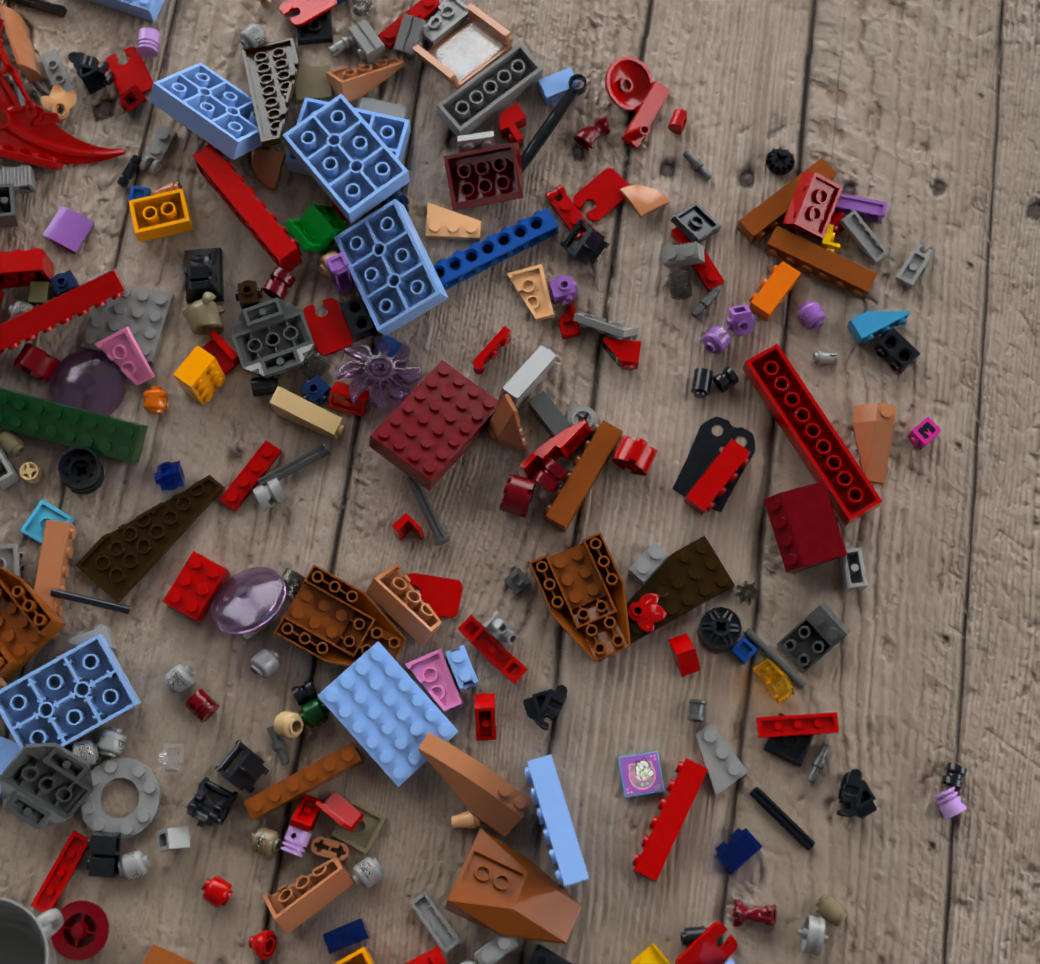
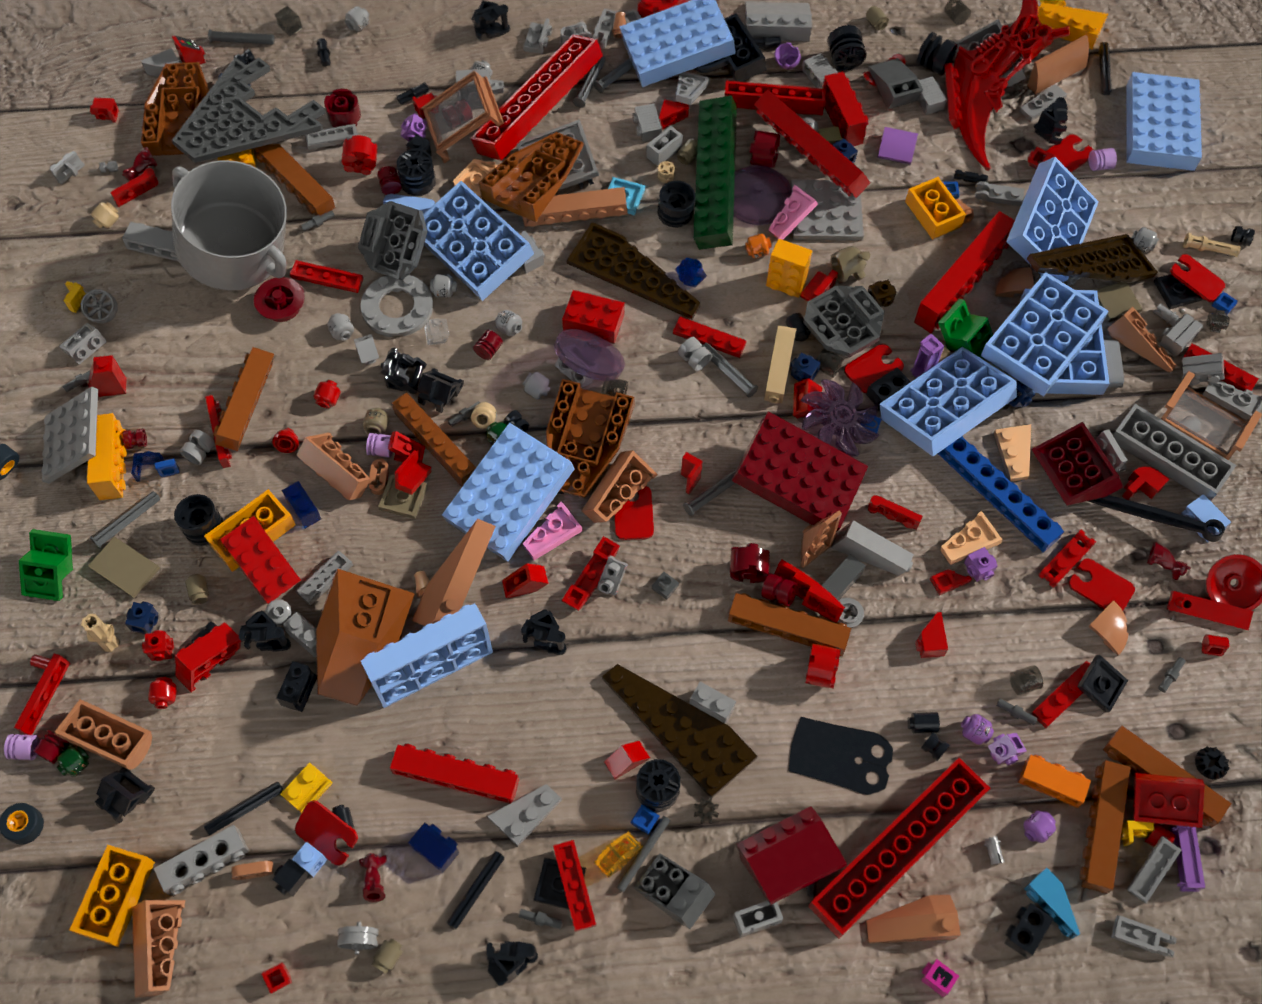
camera: 75 degrees right, 10 degrees down
light nougat plate [41,84,77,120] -> none
black bar [50,588,130,614] -> none
light grey head [70,740,99,765] -> none
black piece [86,831,121,878] -> none
black piece [184,248,224,304] -> none
dark red wheel [262,267,296,300] -> none
light grey head [352,857,384,889] -> none
light blue brick [445,645,479,692] -> none
dark orange wedge [529,532,631,663] -> none
black piece [560,217,610,265] -> none
light grey wing [573,312,639,339] -> none
tile [618,751,665,798] -> none
red plate [628,593,667,632] -> none
light grey brick [662,241,705,268] -> none
red brick [684,439,750,515] -> none
dark grey bush [687,699,707,722] -> none

